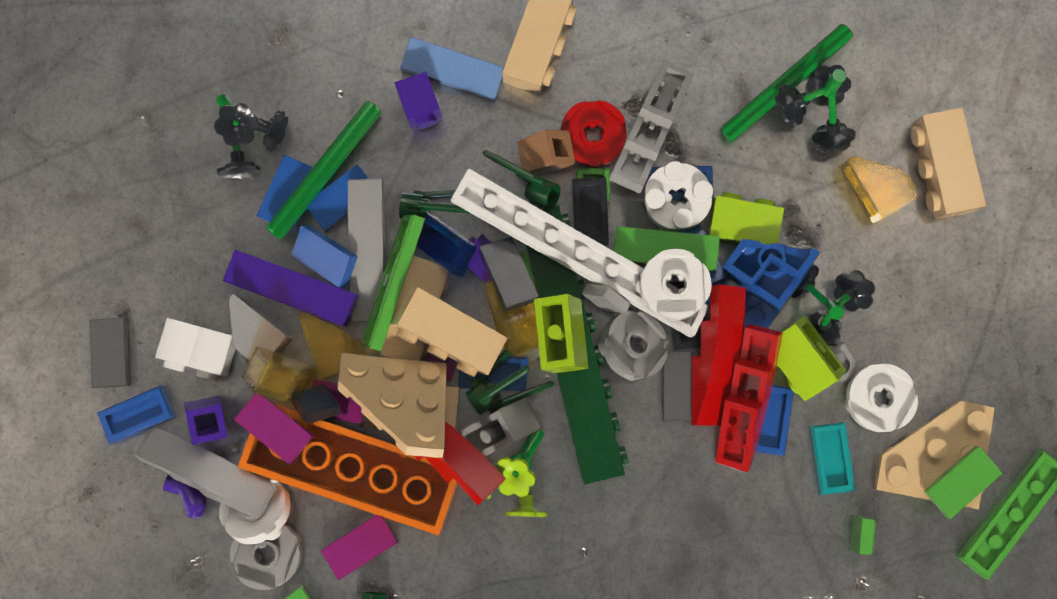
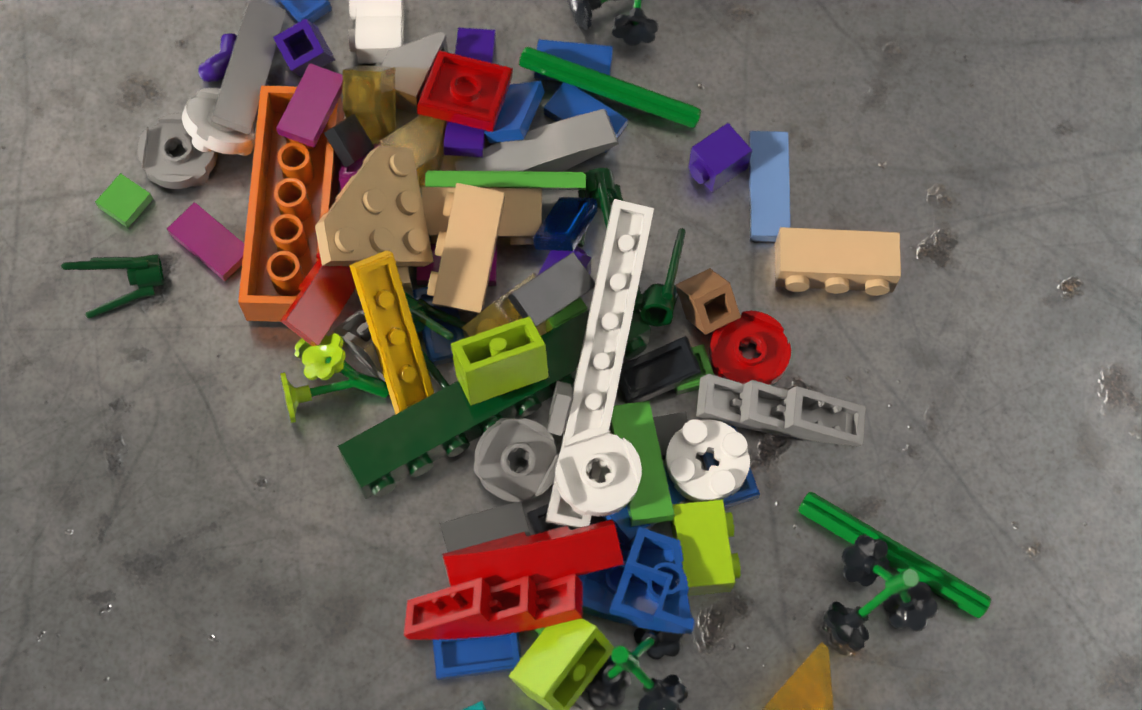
camera: 70 degrees right, 15 degrees down
none -> yellow tile [349,250,434,414]
none -> red tile [417,50,513,132]

